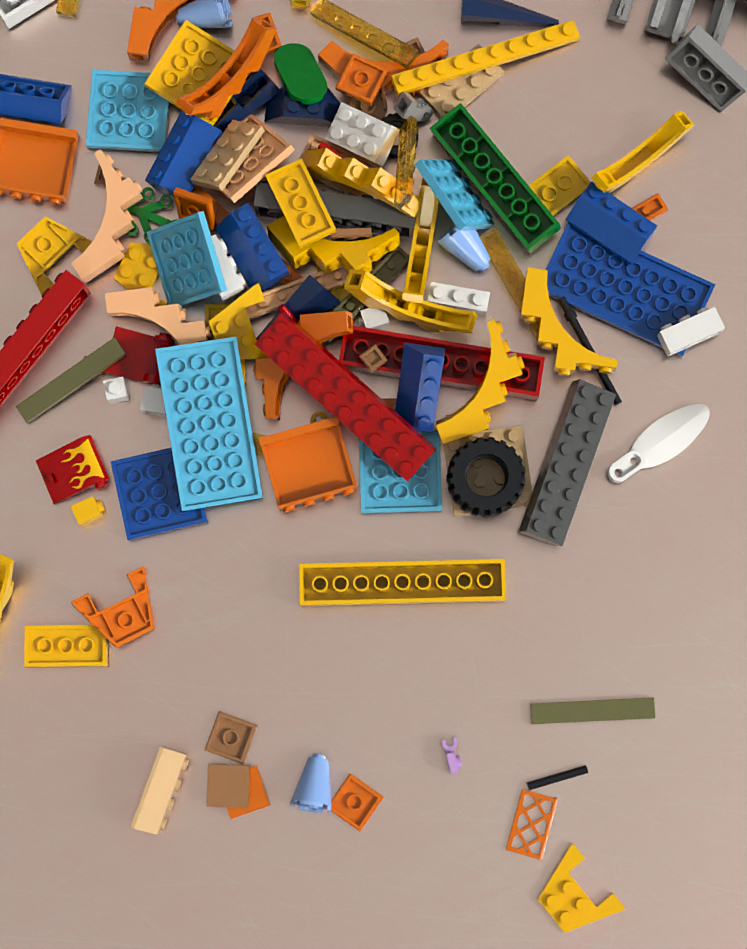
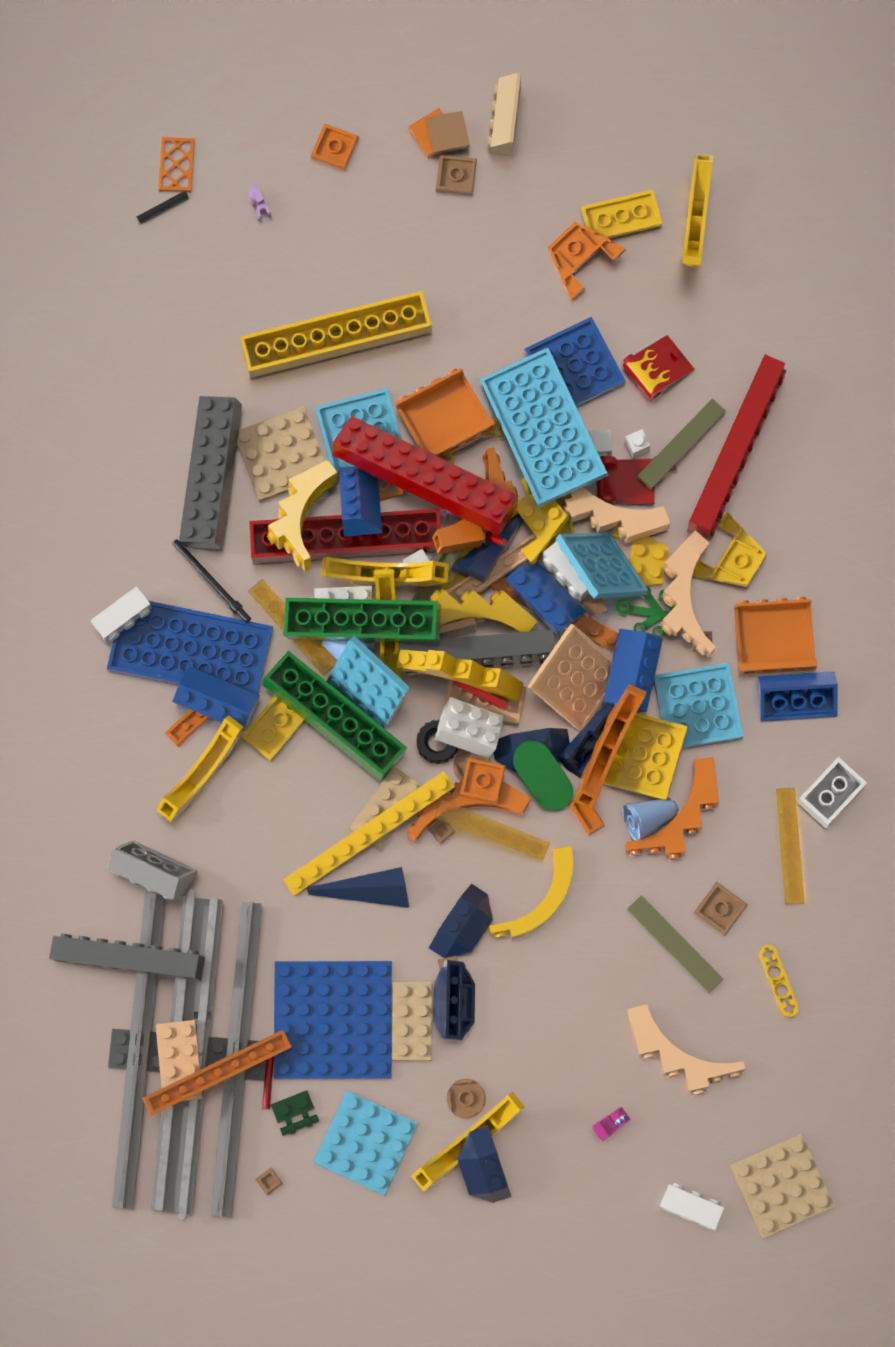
camera: 170 degrees right, 5 degrees down
yellow brick [71,496,105,527] -> none
orange tile [173,187,217,231] -> none
tan plate [190,120,265,191] -> none
yellow plate [265,158,337,248] -> none
light blue cone [290,754,332,813] -> none
medium nougat tile [359,344,388,373] -> none
light grey leg [393,92,433,122] -> none
clear yellow plate [394,115,418,209] -> none
black tyre [446,437,526,517] -> none
yellow arch [520,268,618,376] -> none
olive tile [530,698,655,724] -> none
yellow wing [537,843,625,933] -> none
white plant [608,404,710,483] -> none
none -> green brick [283,598,441,643]

